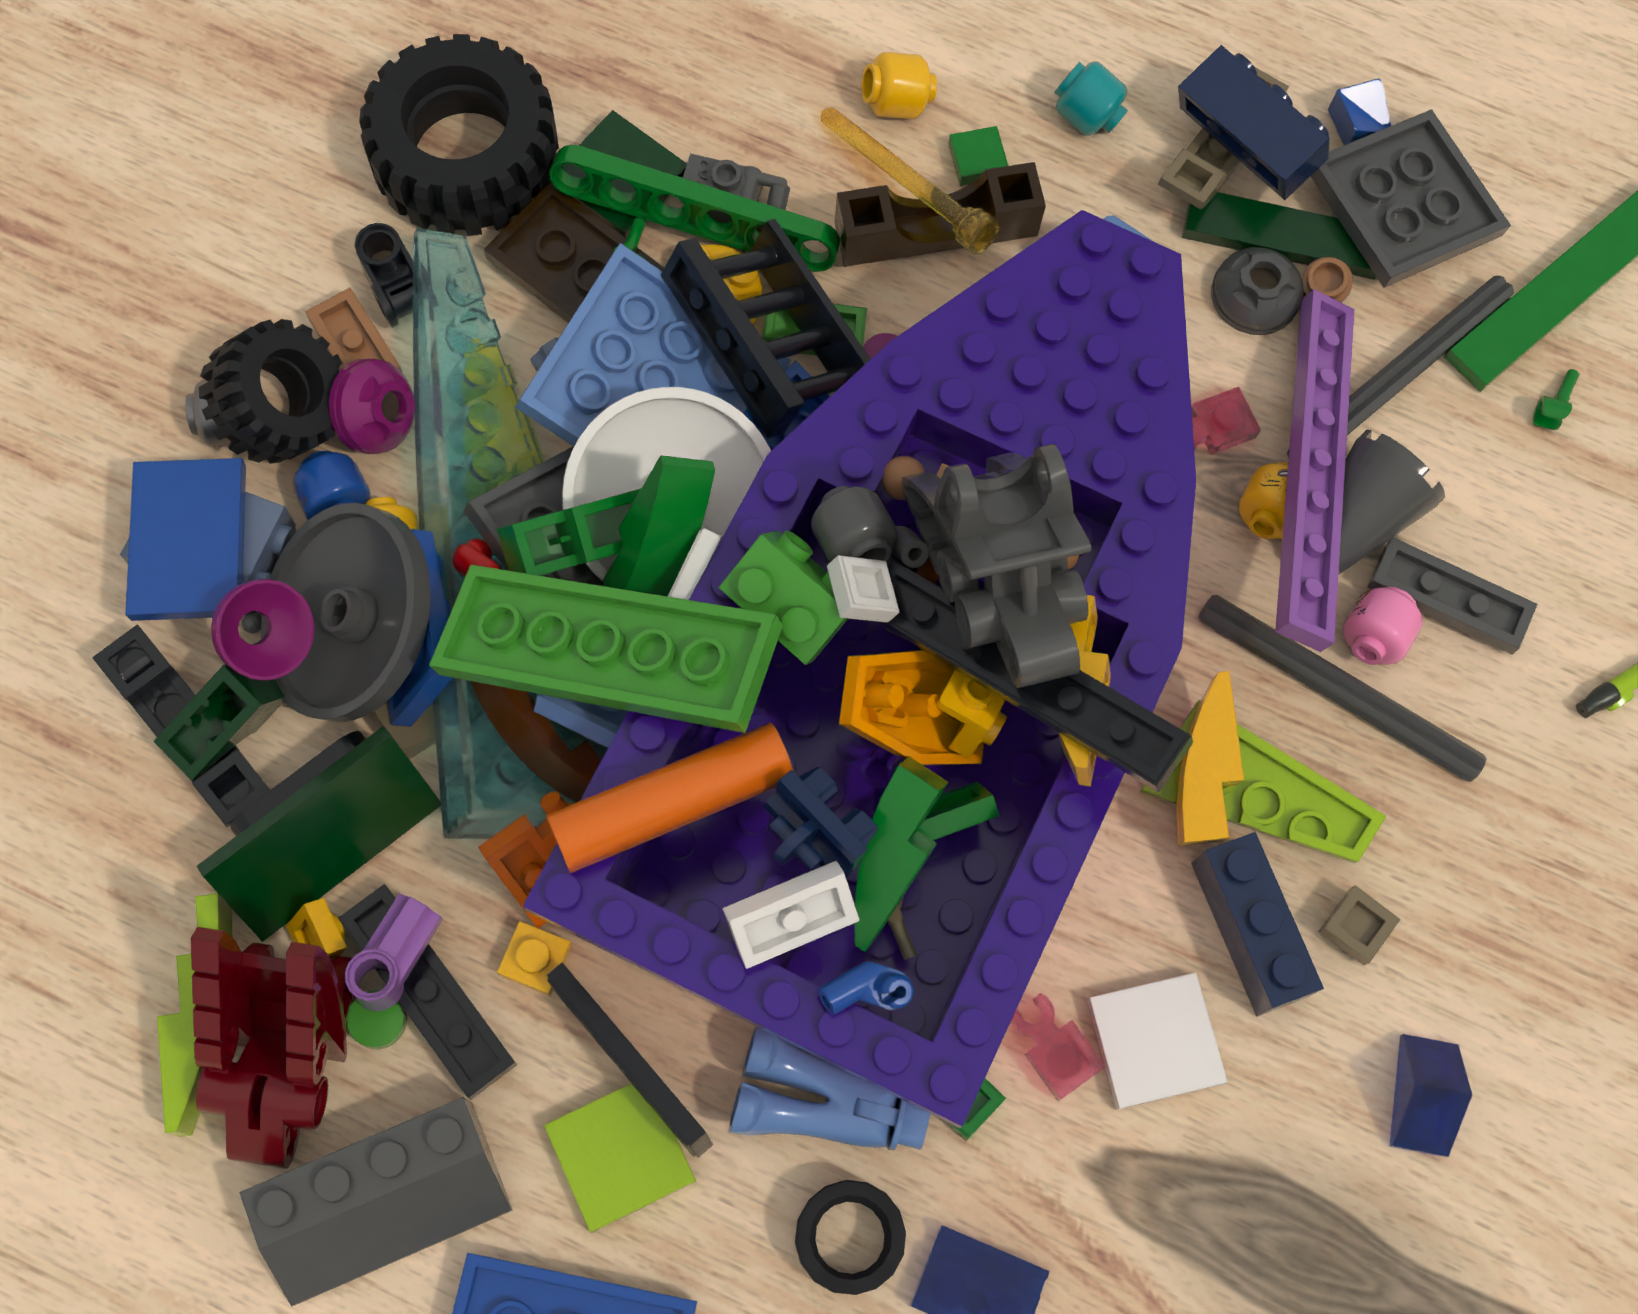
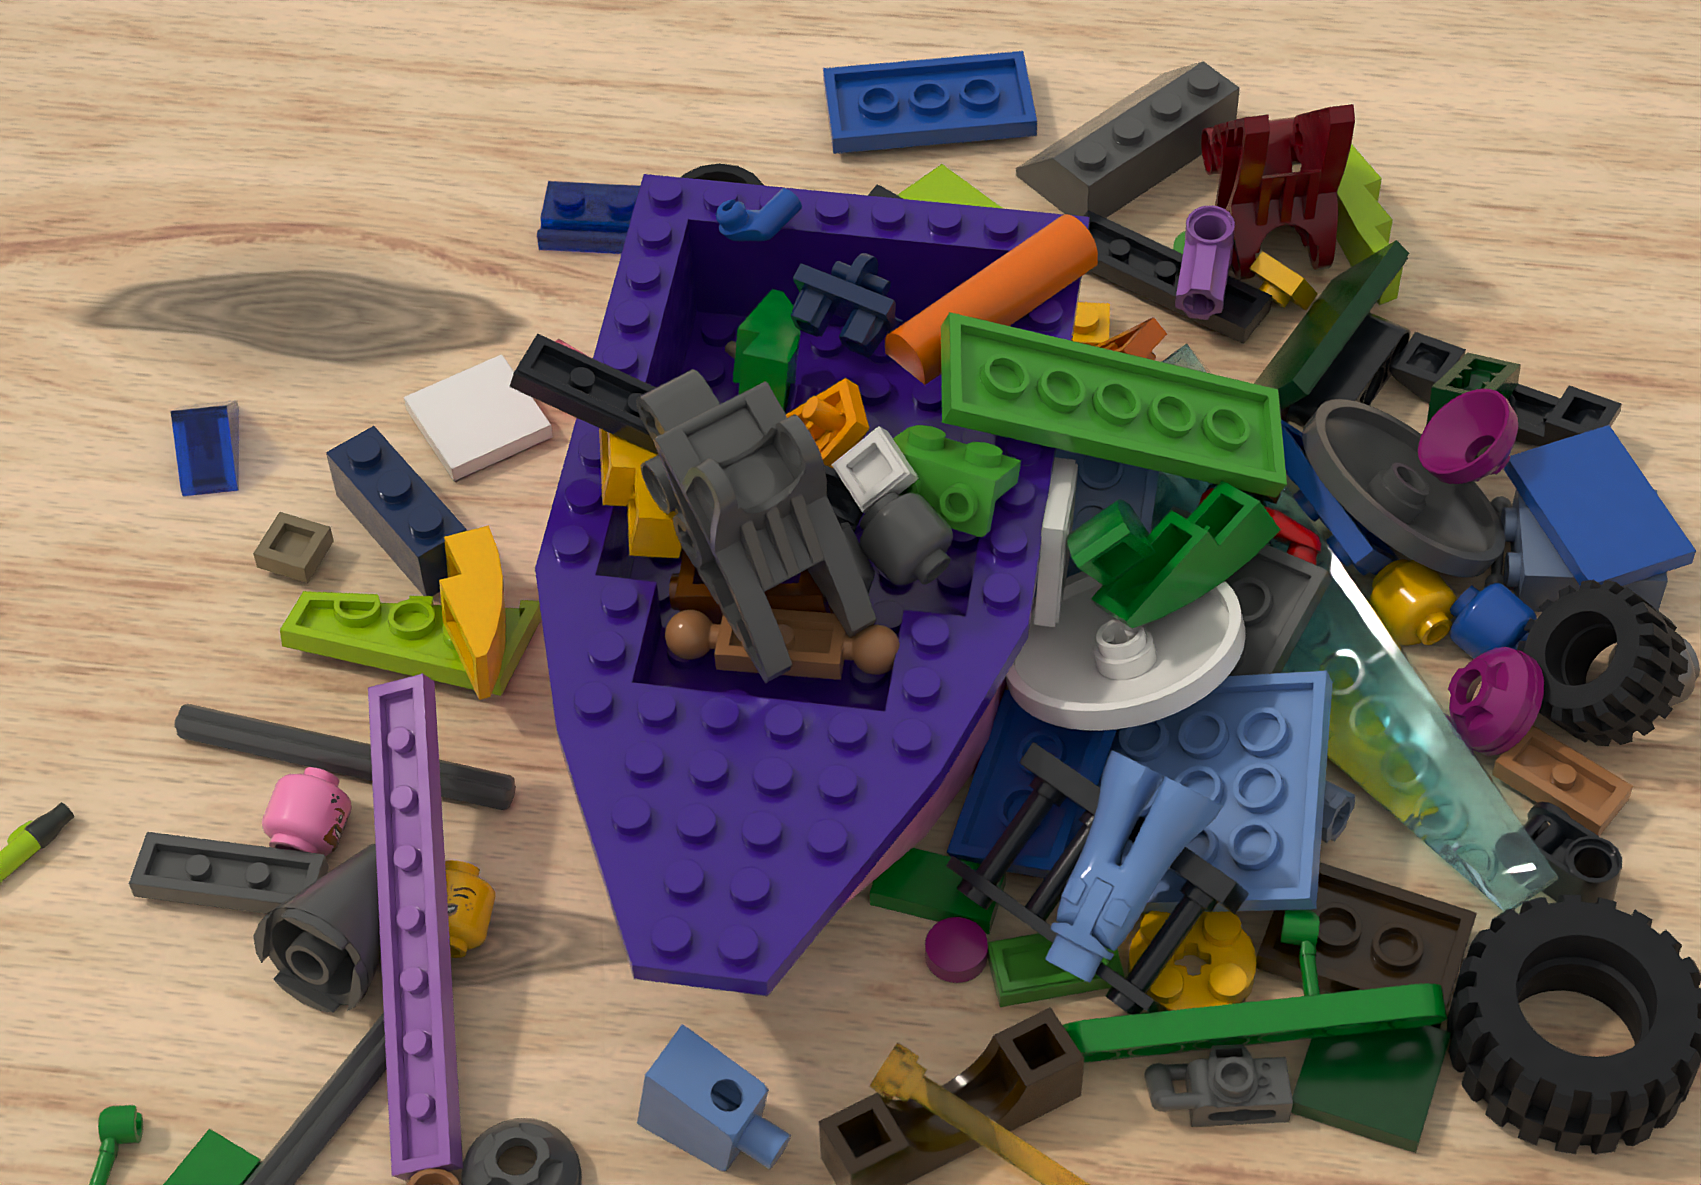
camera: 170 degrees right, 20 degrees down
white plate [722,860,860,969] -> none
clear pink plate [1191,386,1261,455] -> none
none -> medium blue piece [1045,750,1223,983]

